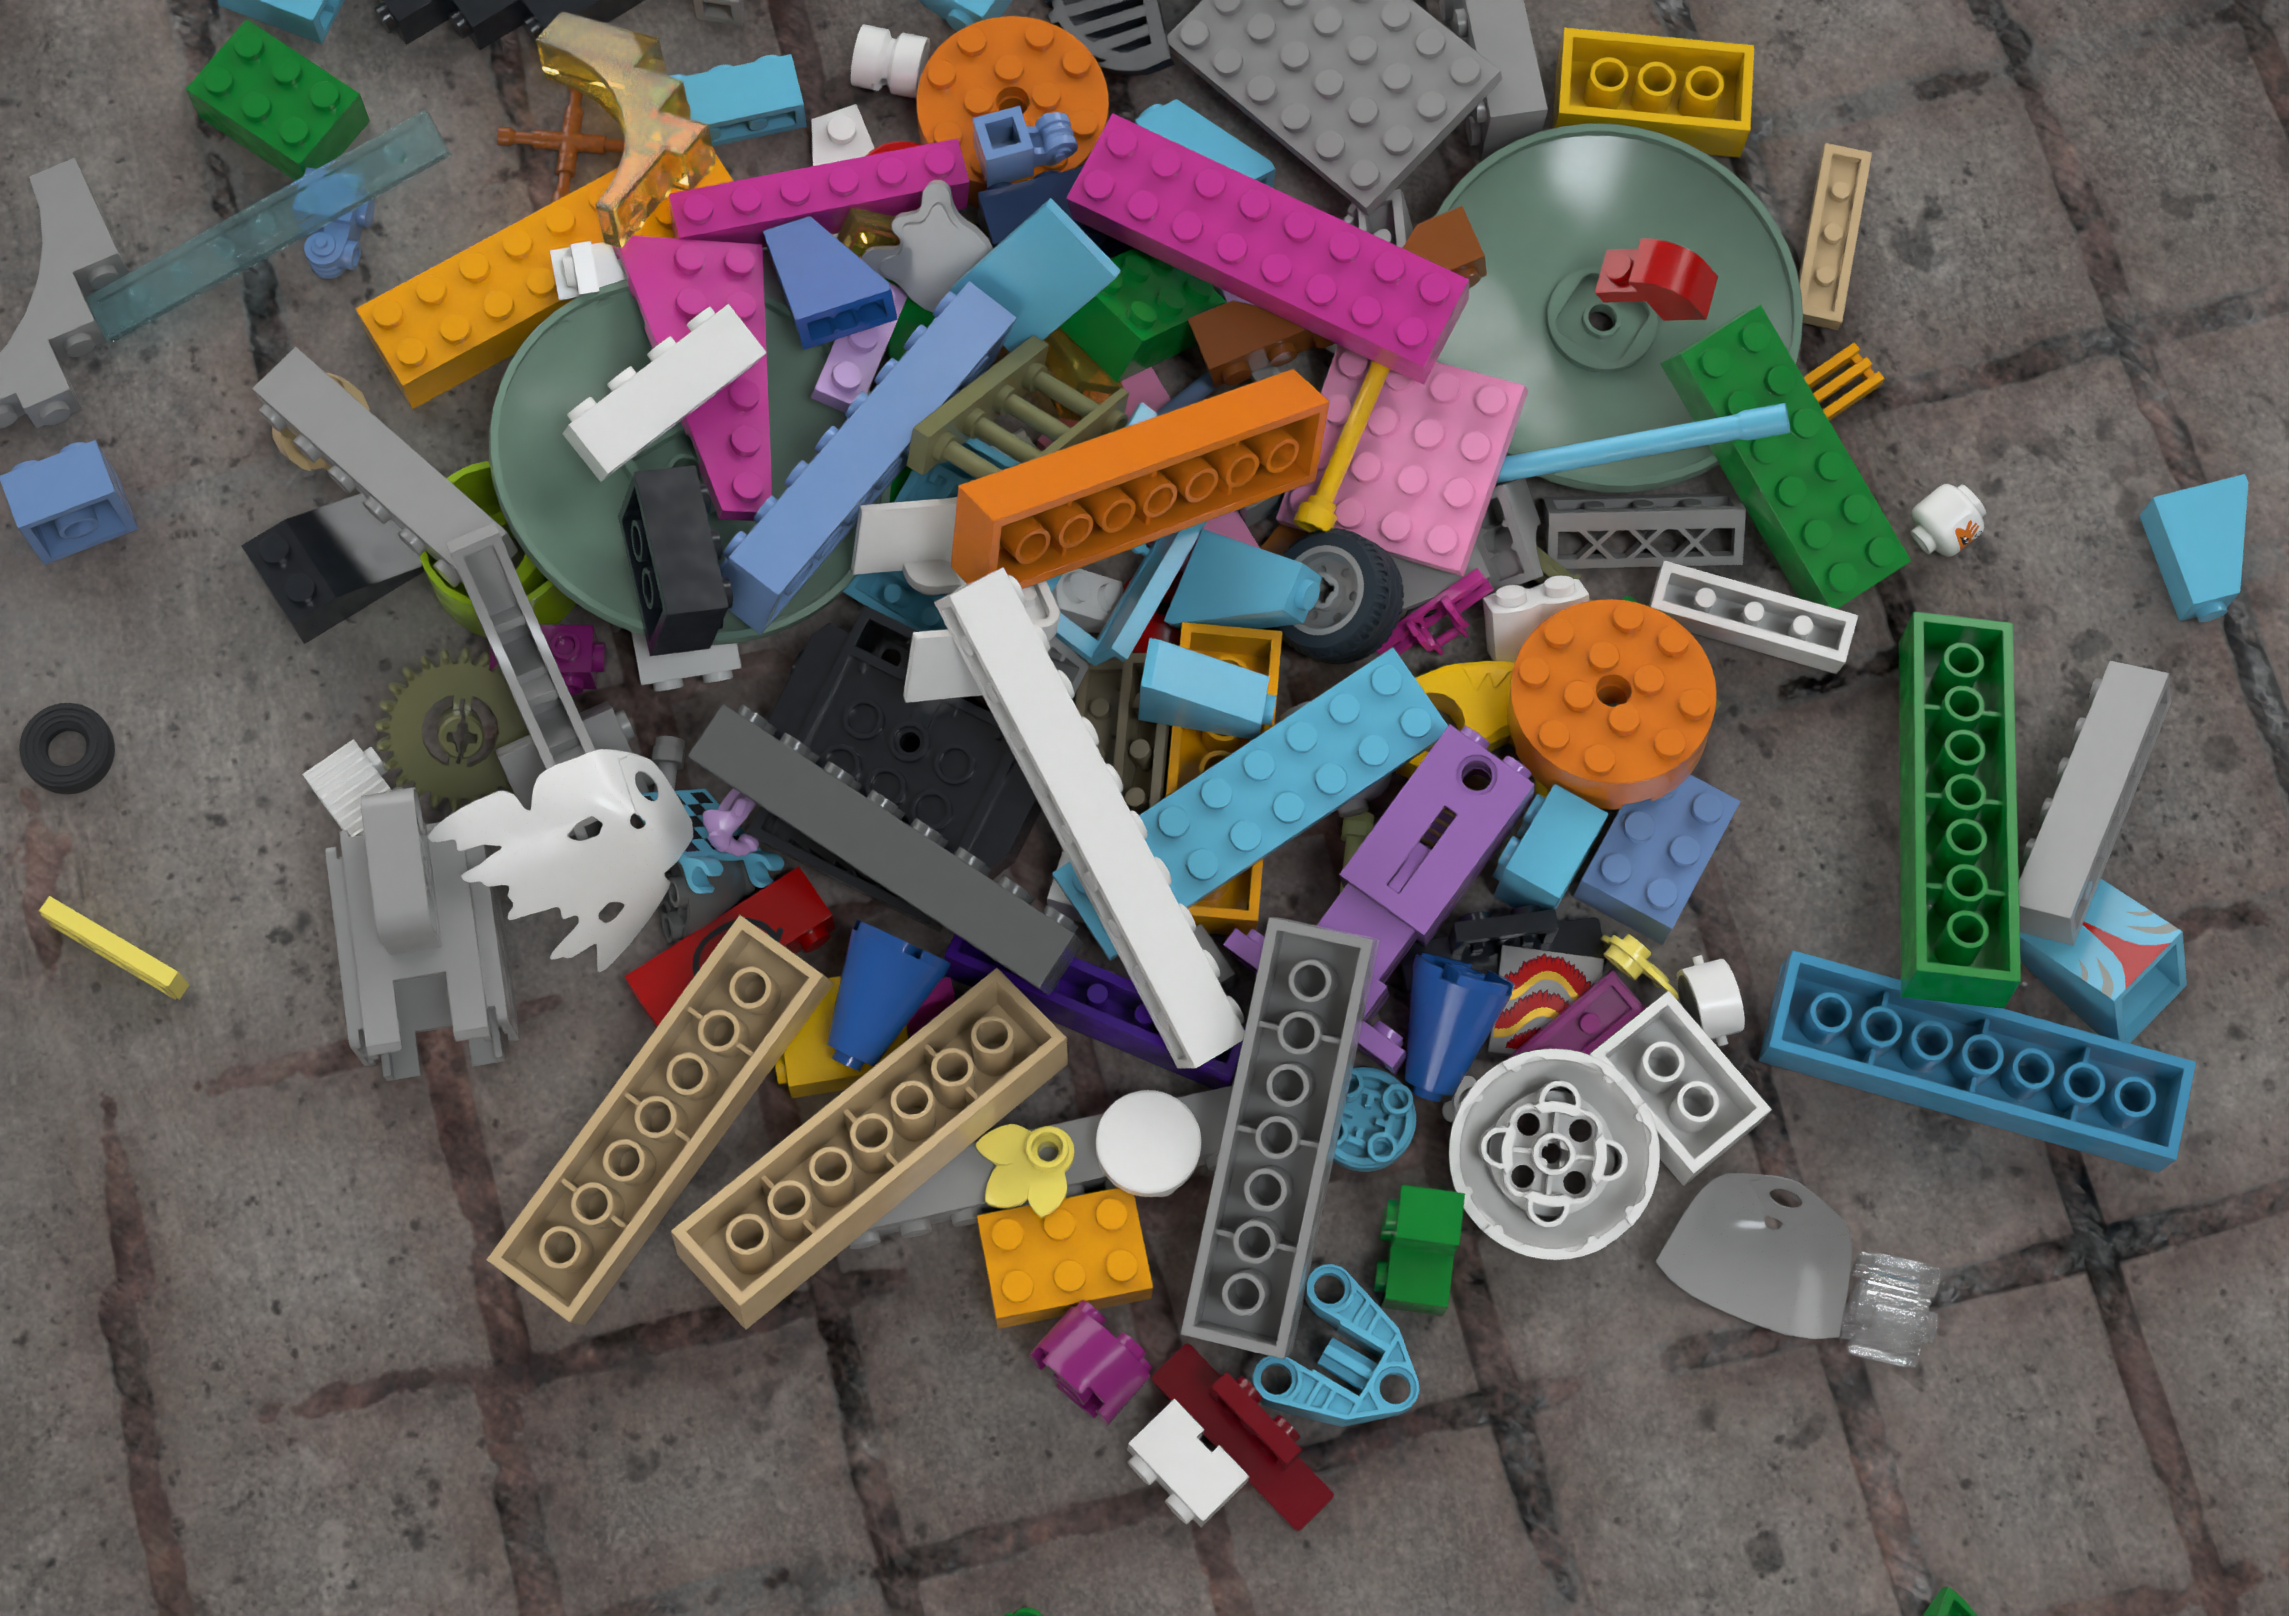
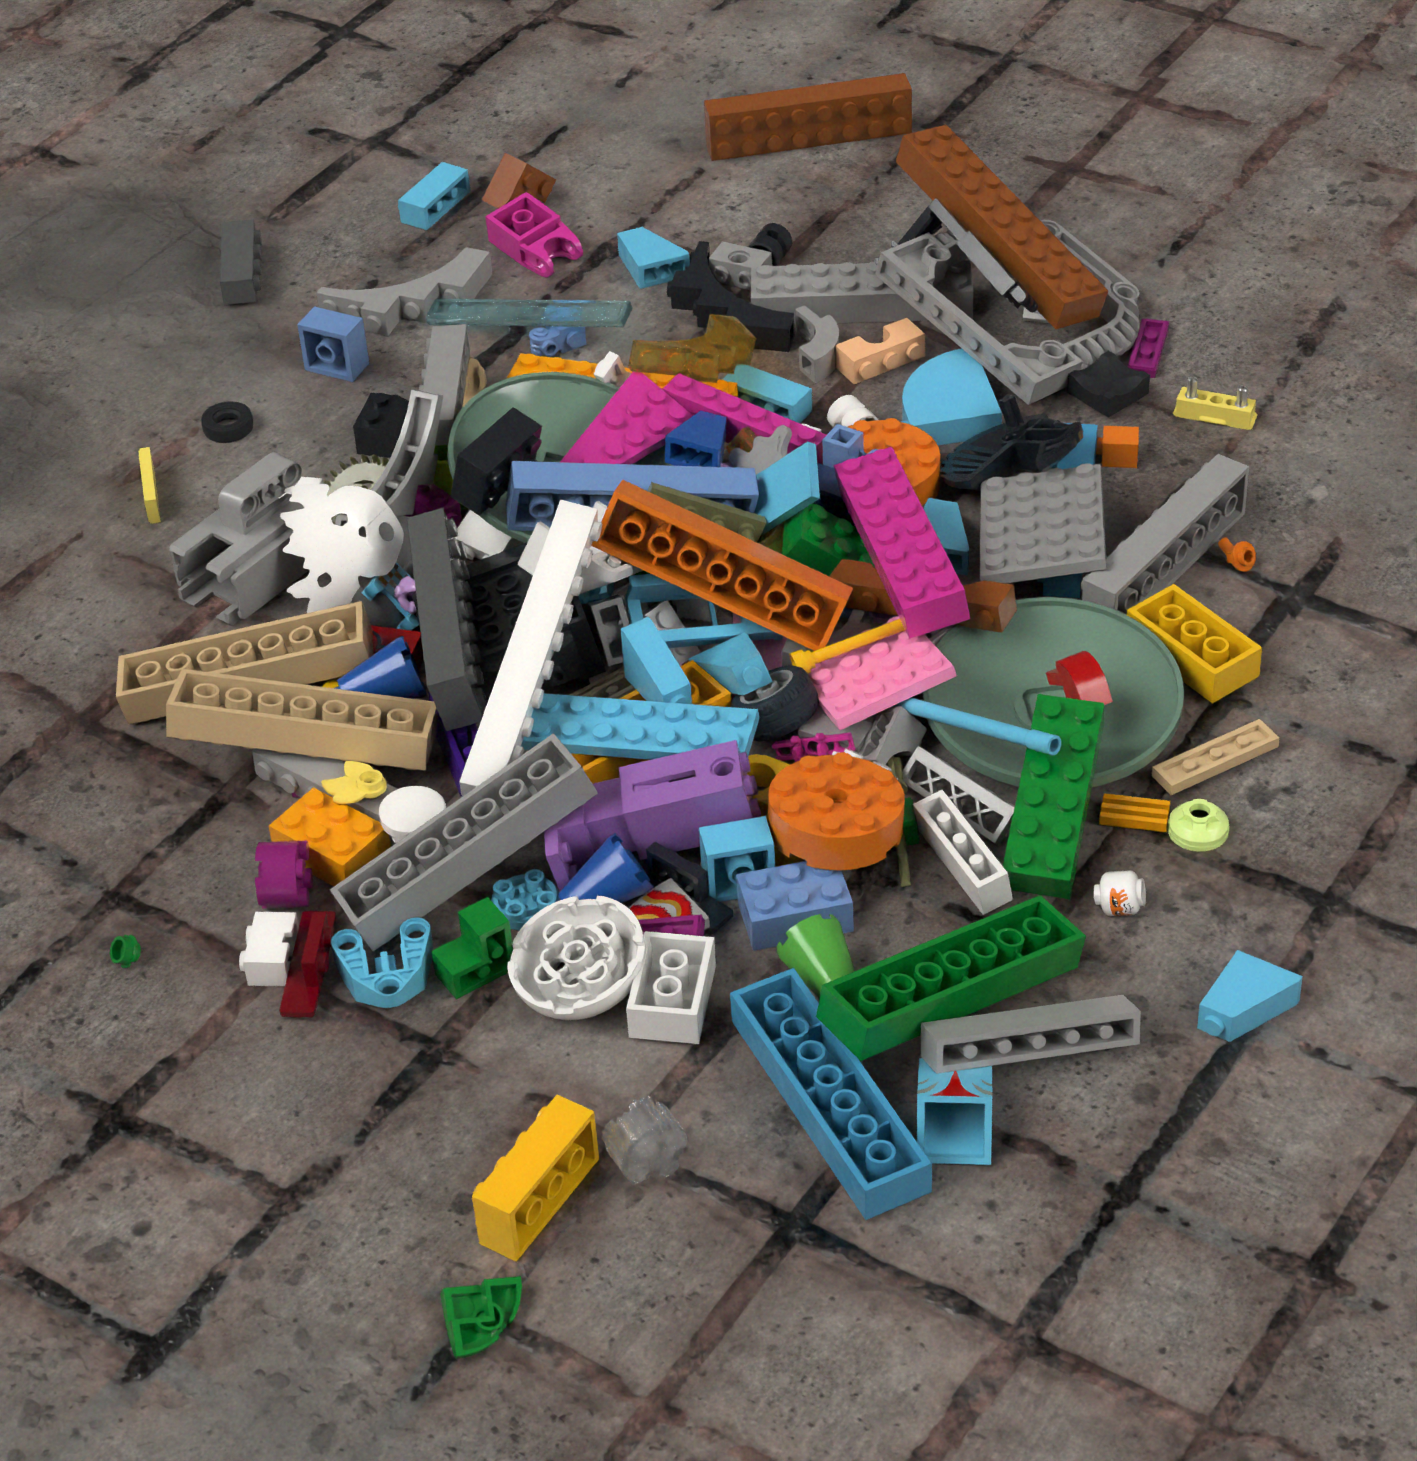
camera: 55 degrees right, 30 degrees down
green brick [186,19,370,185] -> none
white brick [562,304,767,482] -> none
light yellow plate [1600,934,1679,1000] -> none
light grey piece [1655,1173,1852,1339] -> none
white piece [1676,955,1745,1047] -> none
none -> yellow brick [472,1095,599,1262]
none -> dark pink brick [485,192,583,278]
none -> bright green cone [777,914,855,999]
none -> yellowish green piece [1167,799,1229,852]

